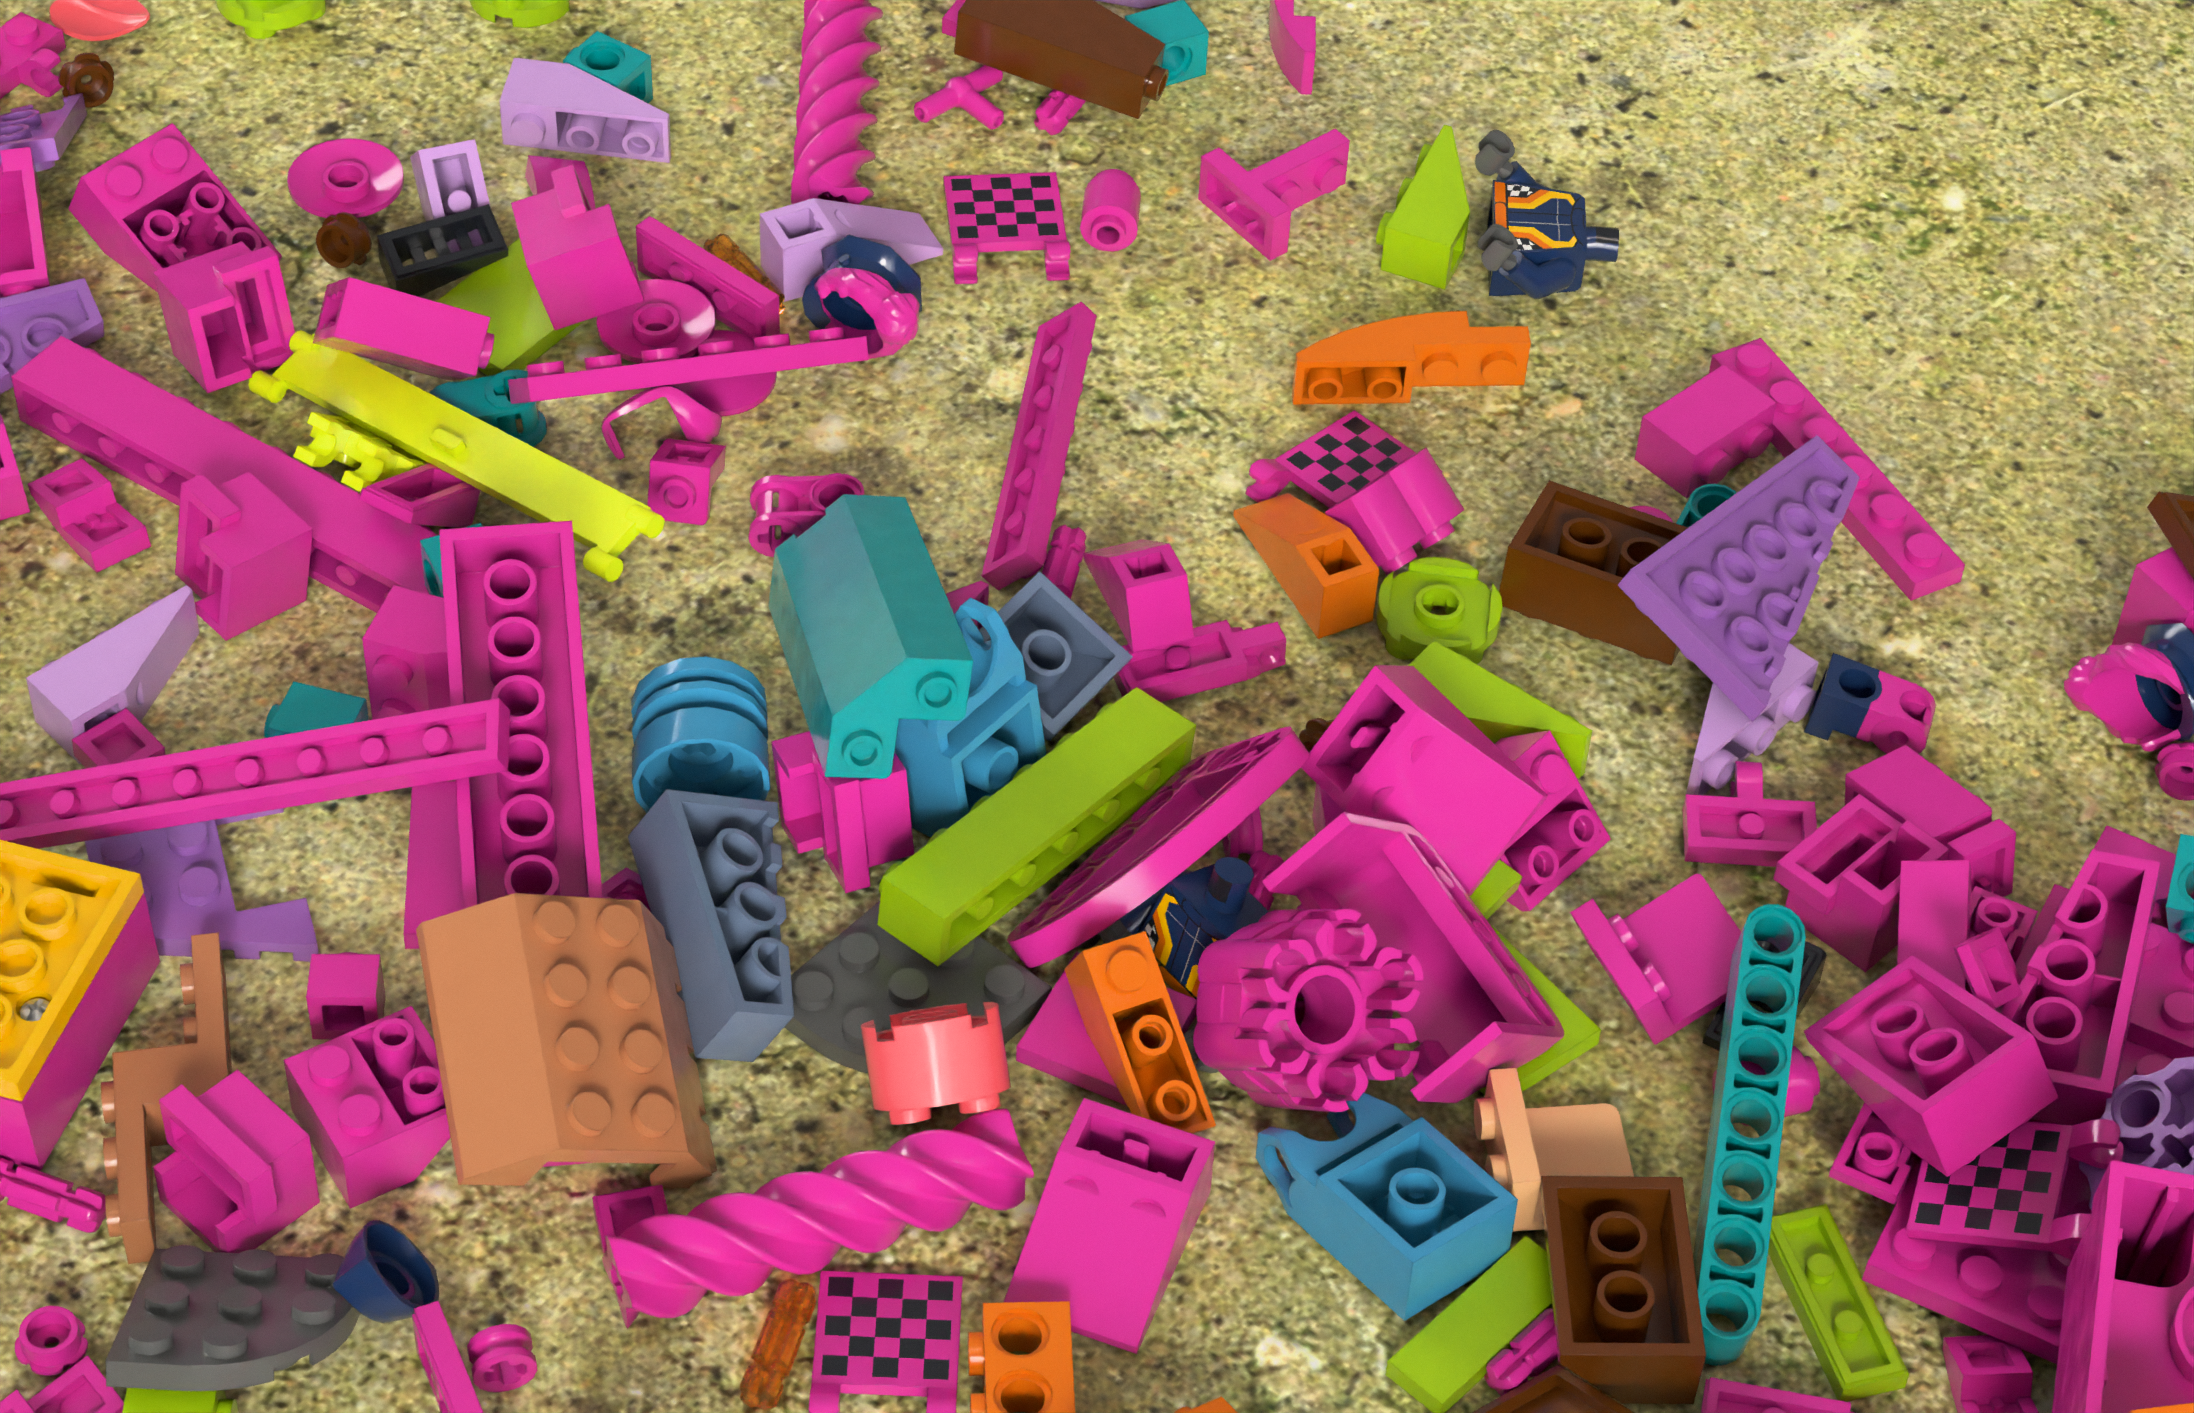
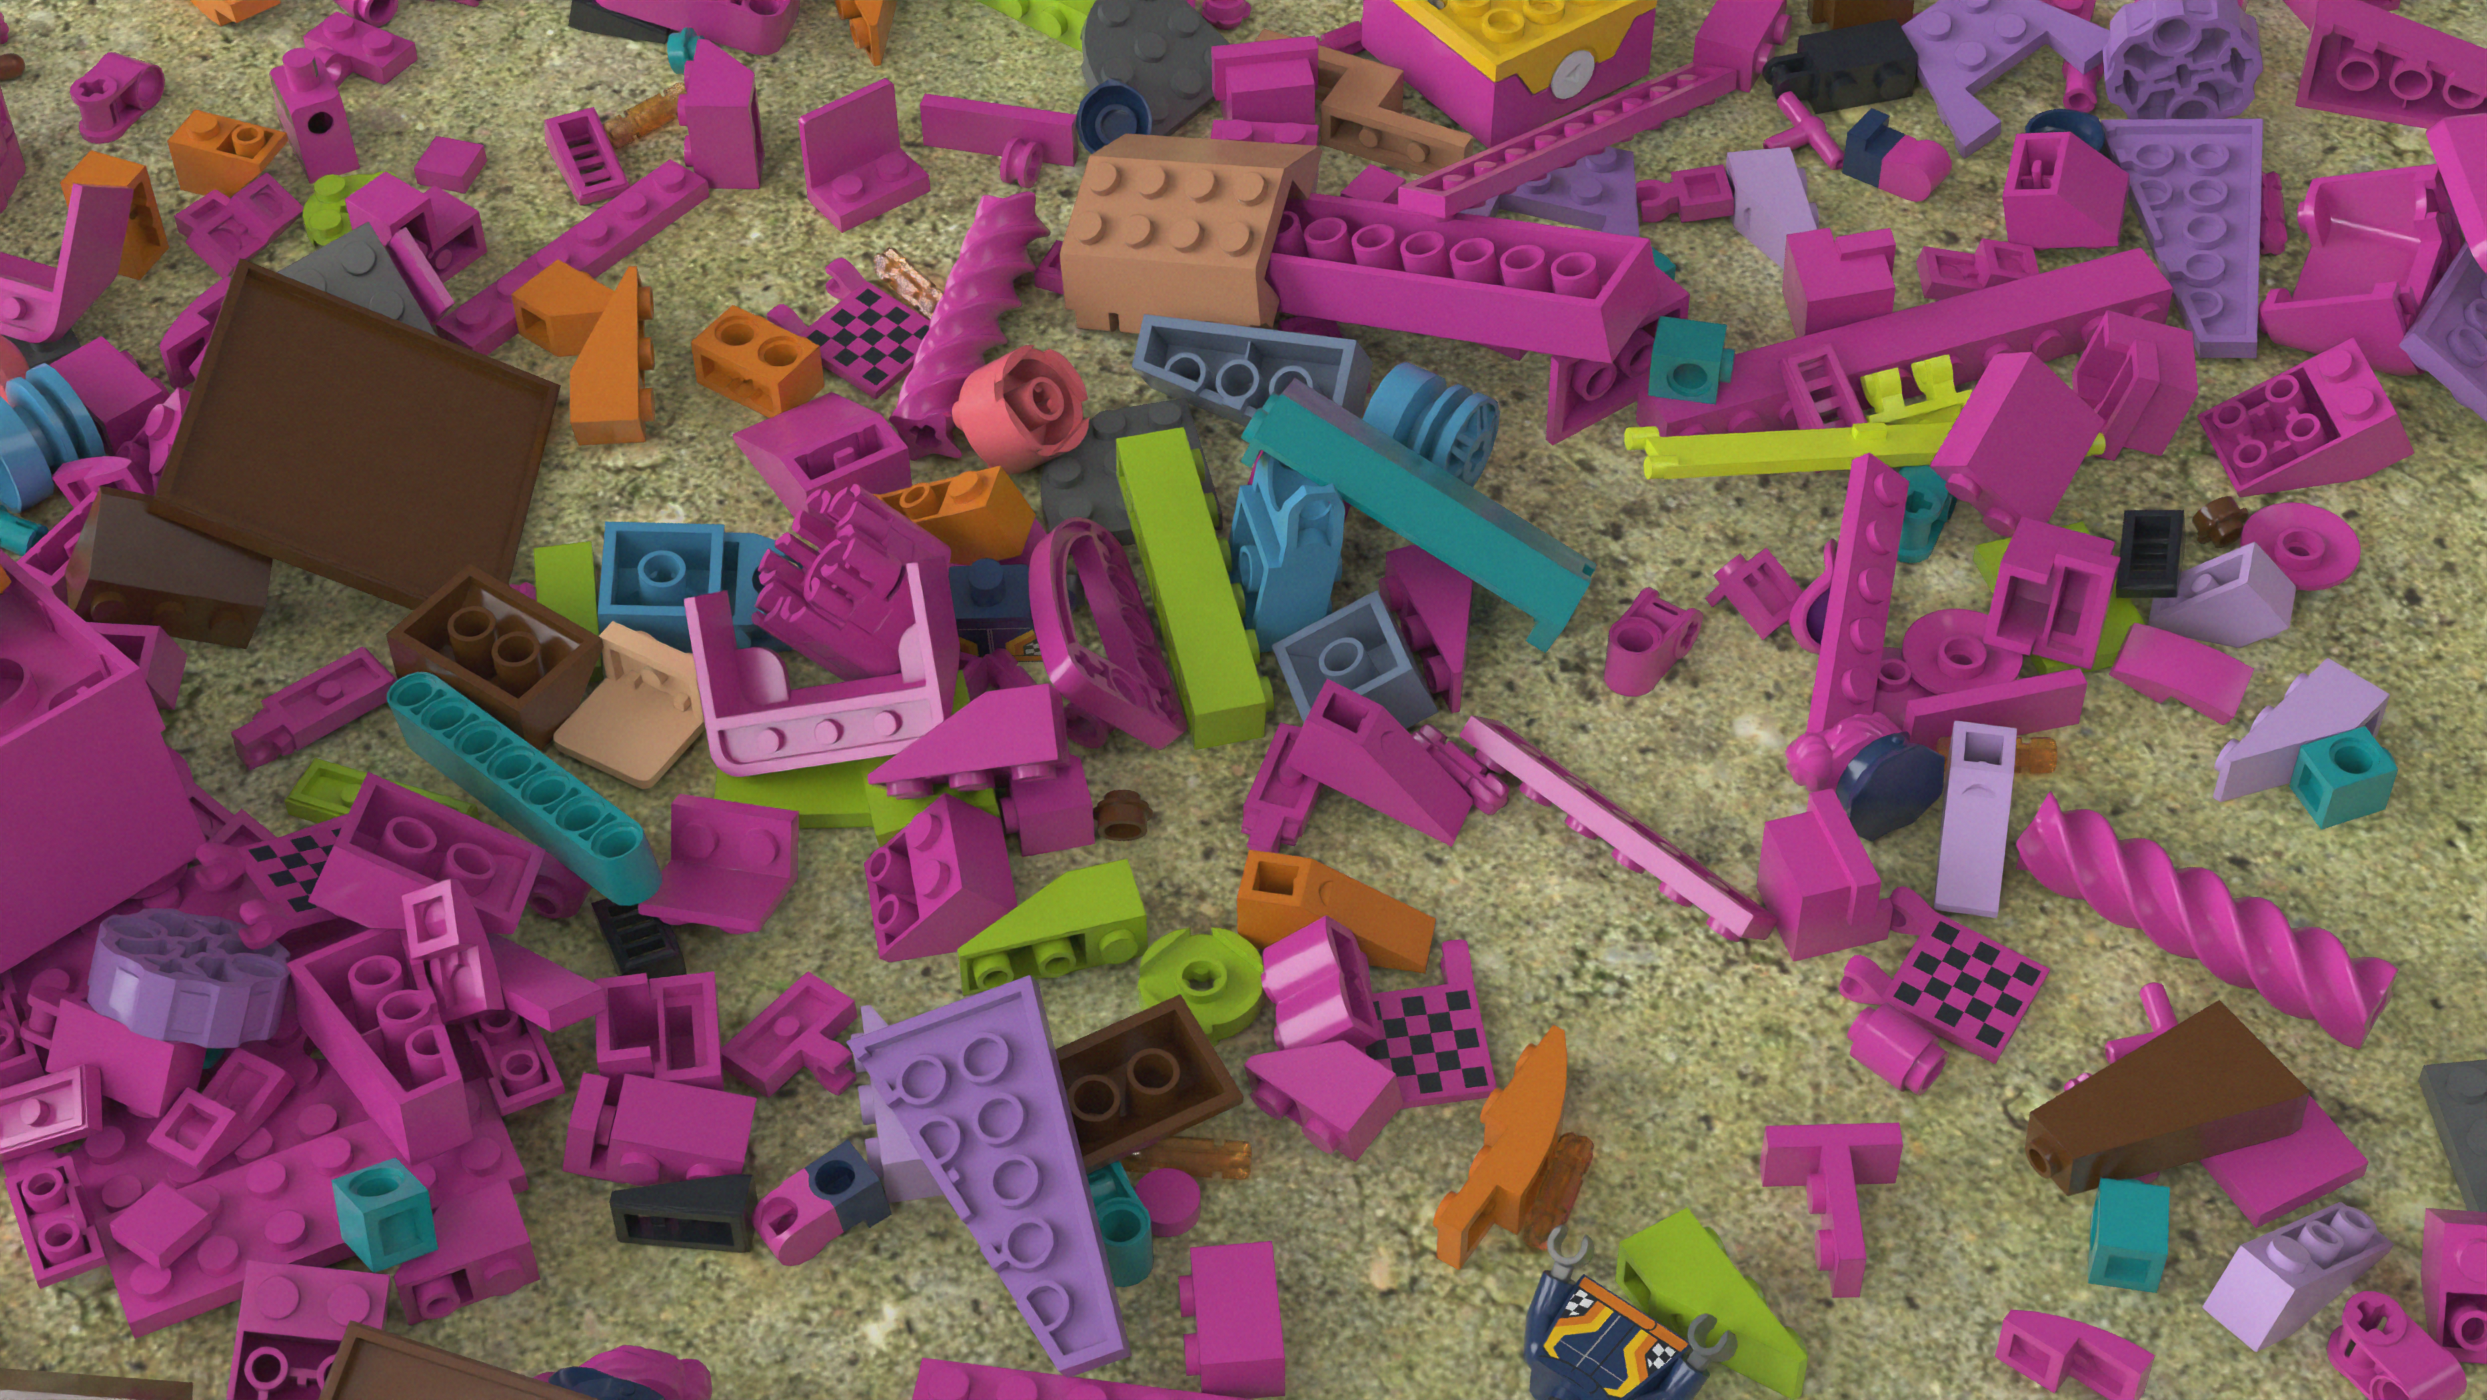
camera: 130 degrees right, 0 degrees up
none -> black slope [609,1174,758,1253]
none -> dark pink slope [1244,1040,1403,1162]
none -> dark pink plate [1756,788,1893,962]

